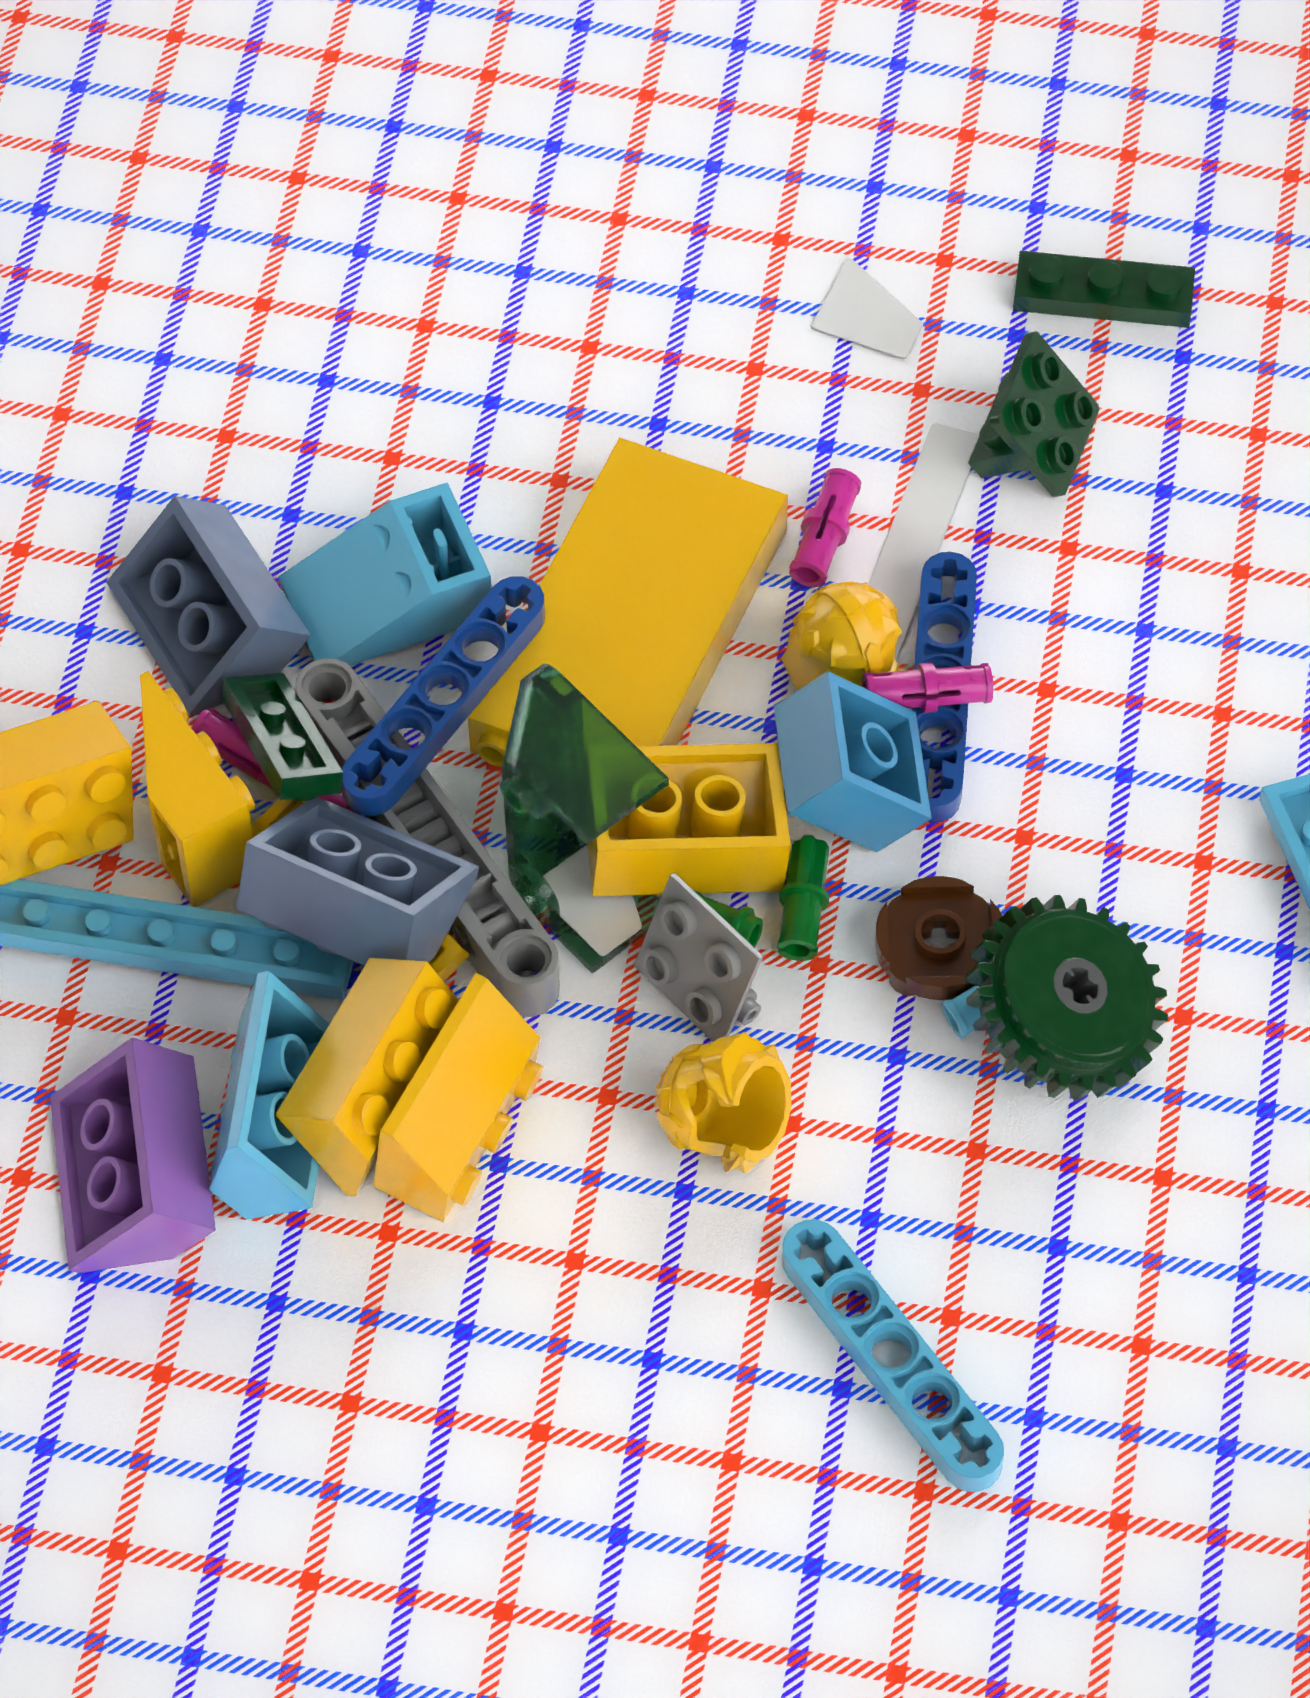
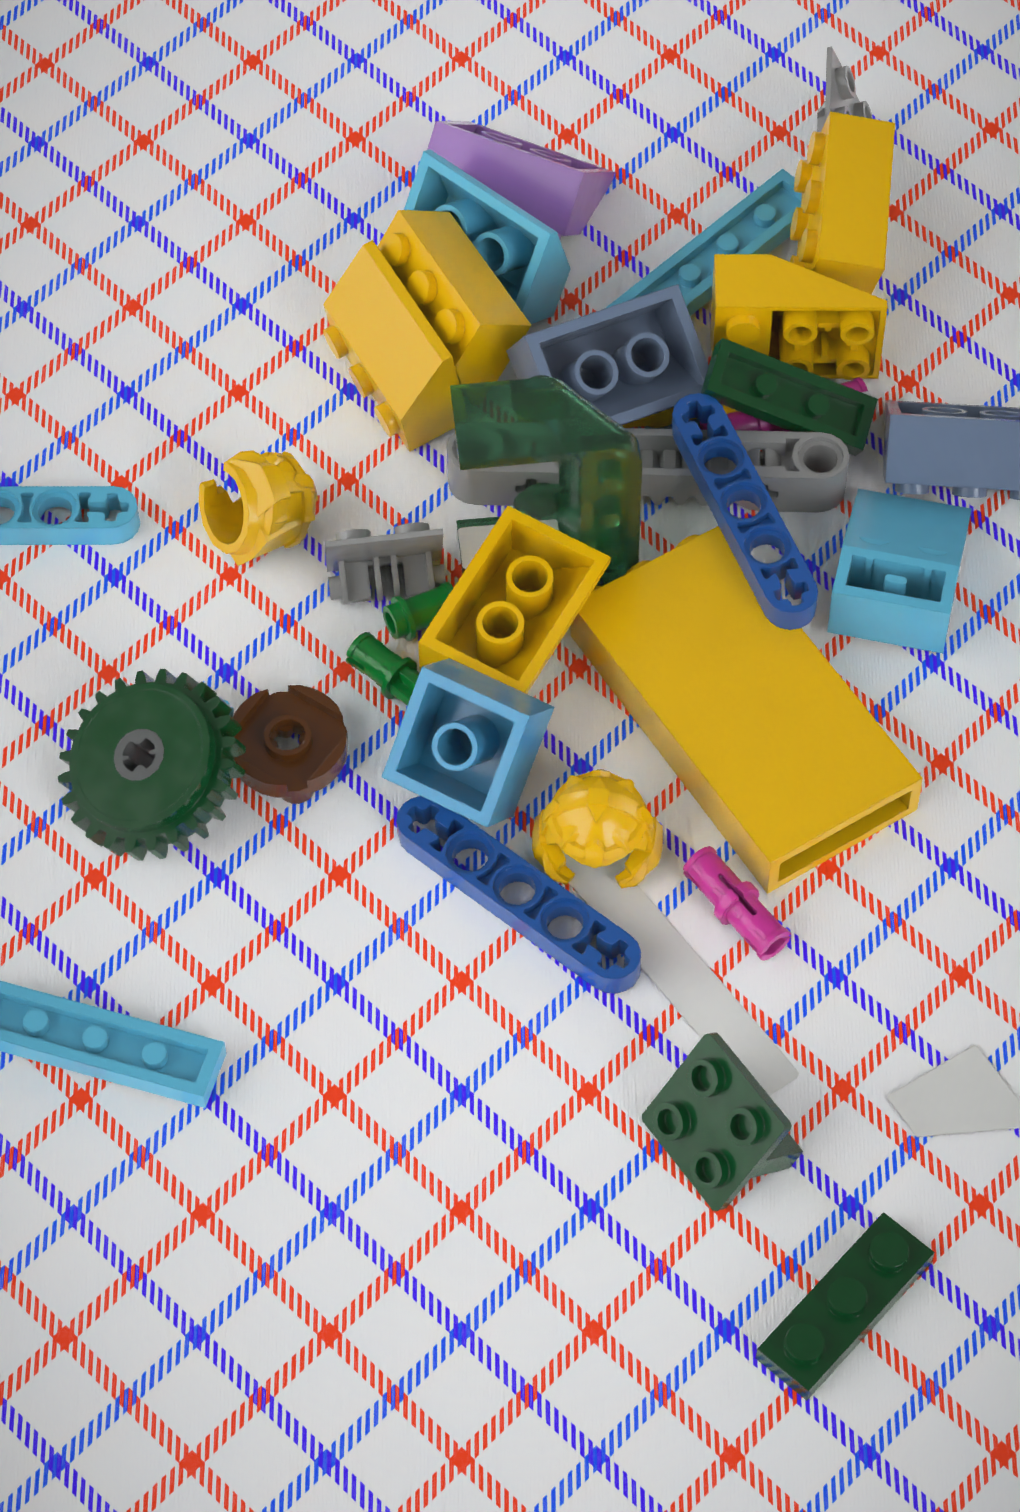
camera: 125 degrees right, 0 degrees up
dark pink pin [862,662,994,713] -> none

